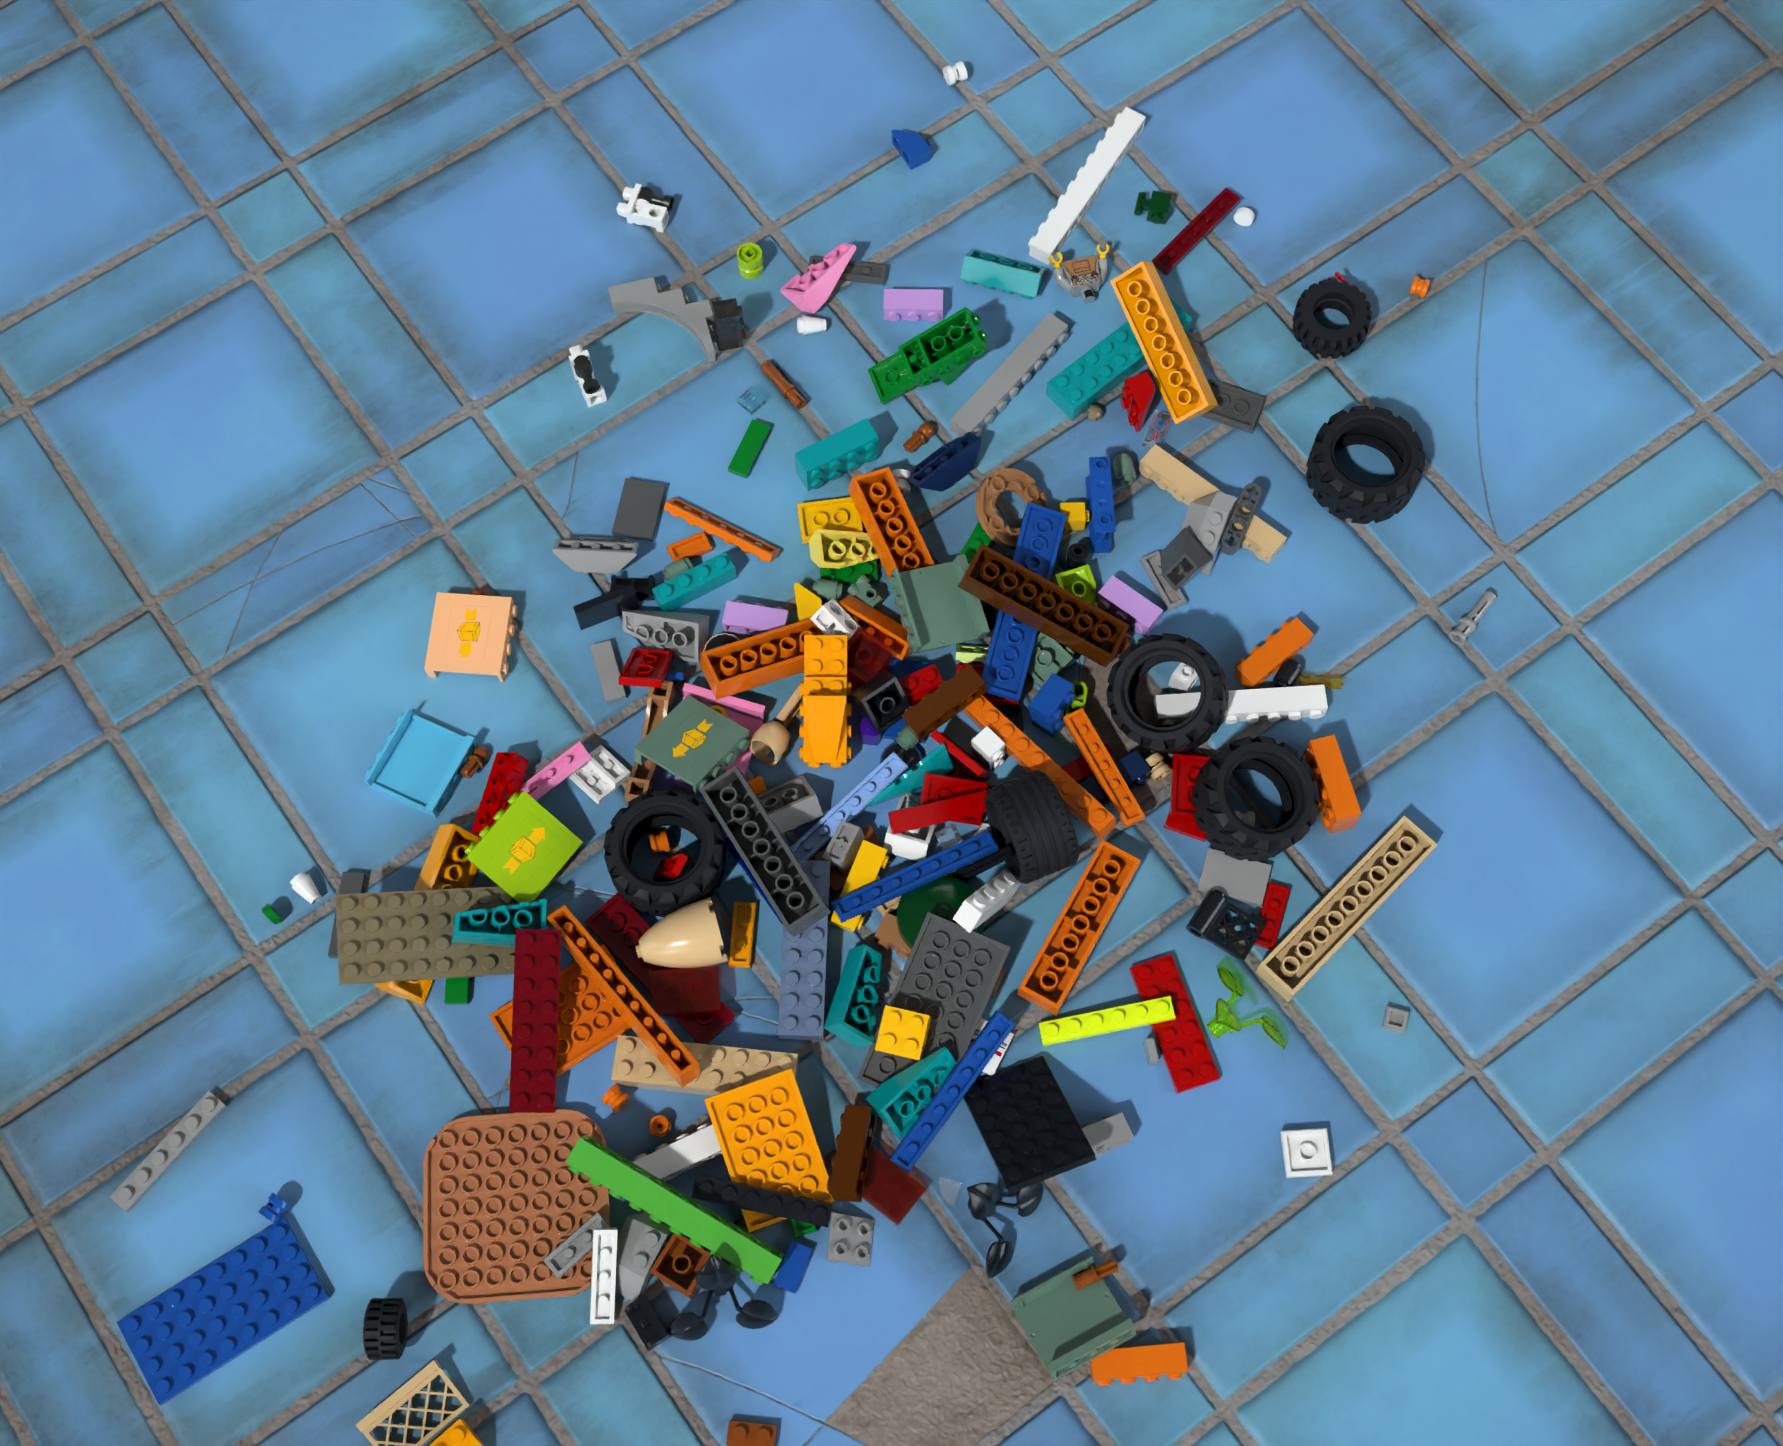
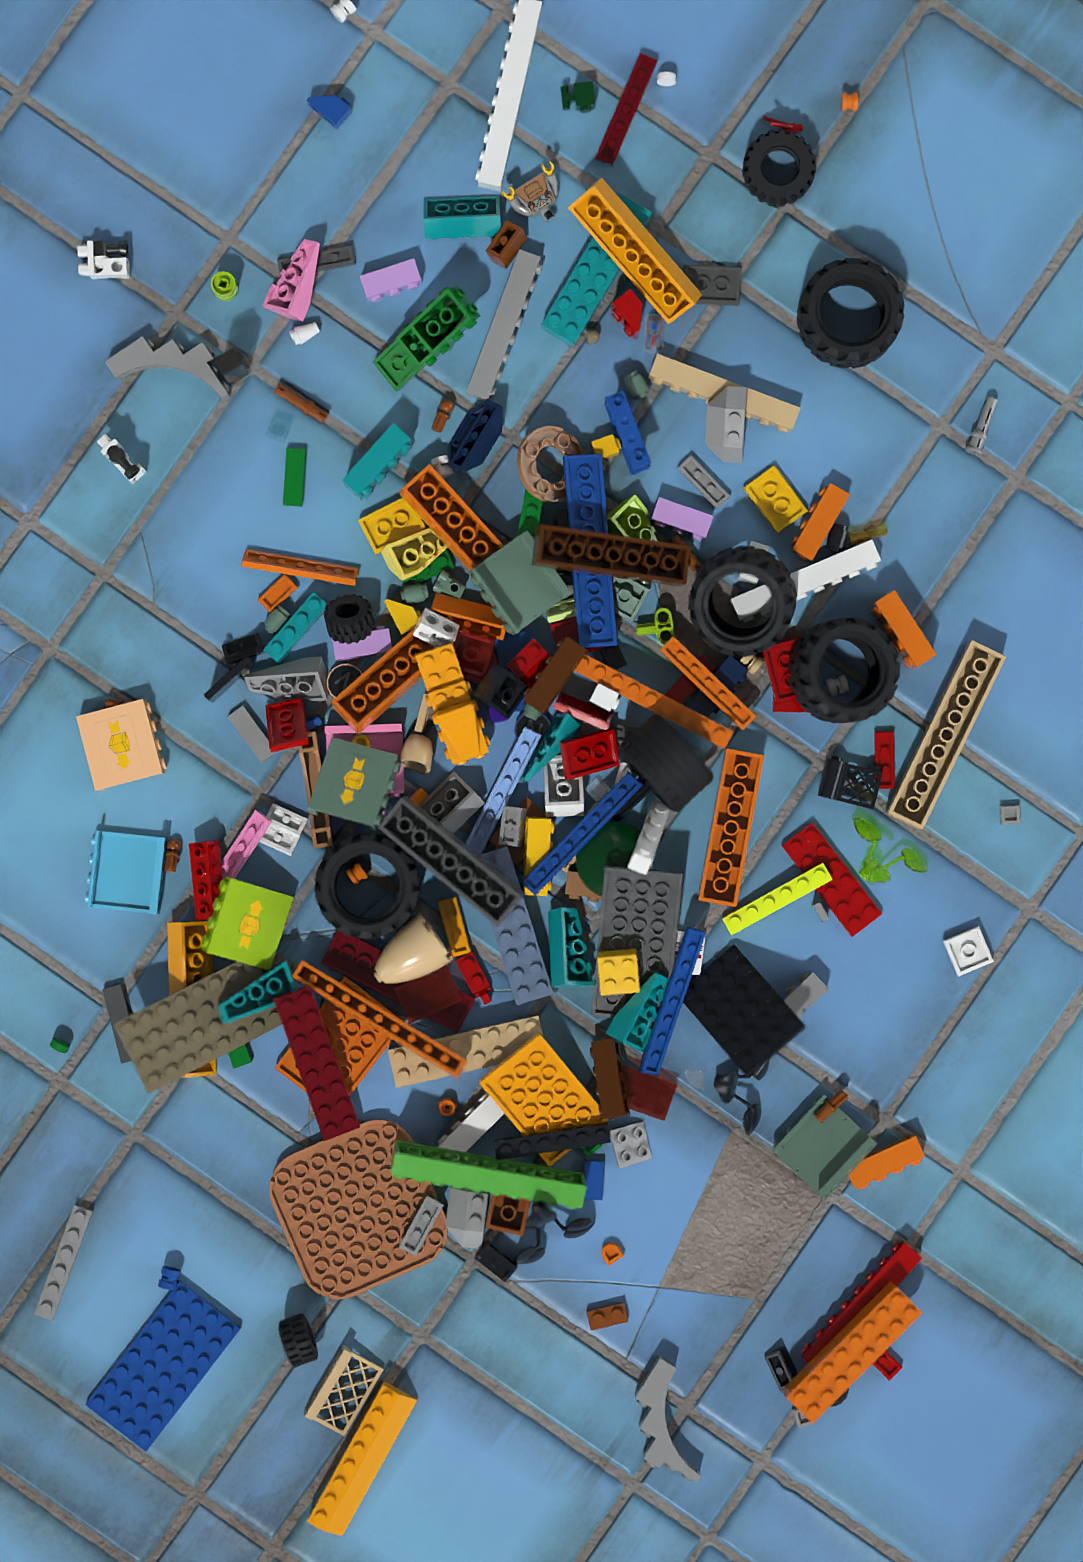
camera: 25 degrees left, 20 degrees up
white cone [290,871,322,905] -> none
light grey wedge [553,537,639,574] -> none
white plate [590,1228,618,1324] -> none
orange wheel [601,1084,630,1113] -> none
dark grey tile [612,478,666,542] -> none
red tile [652,853,688,882] -> none
red tile [888,788,991,834] -> none
blue brick [1029,673,1076,736] -> none
black brick [1066,543,1088,569] -> none
dark grey slope [1160,528,1212,591] -> none
light grey tile [1197,848,1272,908] -> none
dark grey beam [1220,483,1262,555] -> none
none -> black tyre [324,594,375,644]
none -> red hinge [455,952,492,1005]
none -> dark orange brick [485,220,527,269]
none -> orange tile [601,1242,624,1266]
none -> yellow tile [743,465,808,534]

